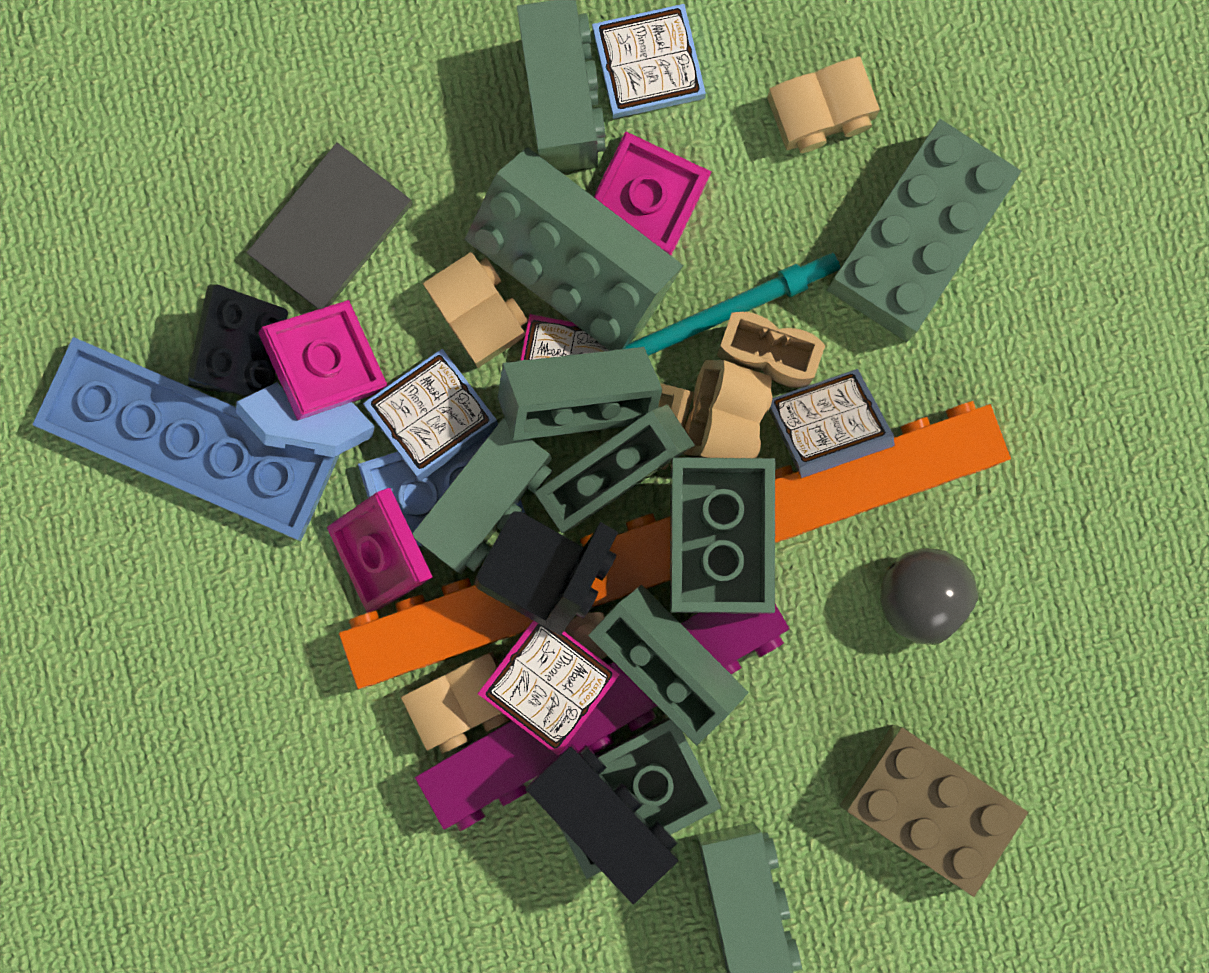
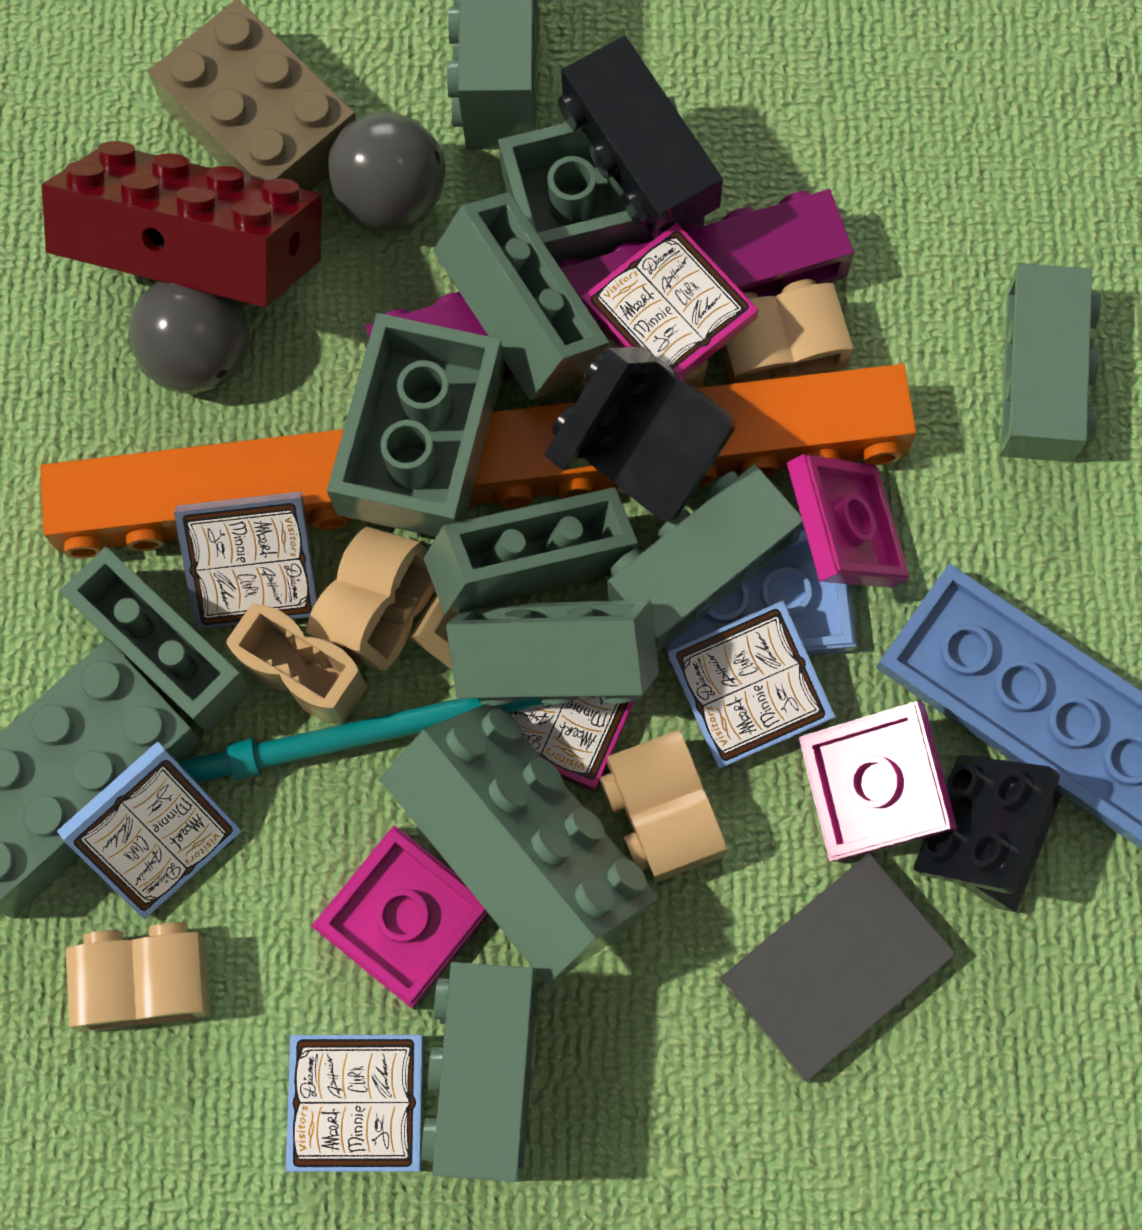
camera: 165 degrees left, 10 degrees down
light blue tile [236,382,375,457] -> none
none -> dark red brick [42,141,322,307]
none -> tile [57,741,242,920]
none -> sand green brick [60,546,252,735]
none -> dark grey helmet [328,111,446,231]
none -> sand green brick [1000,263,1101,462]

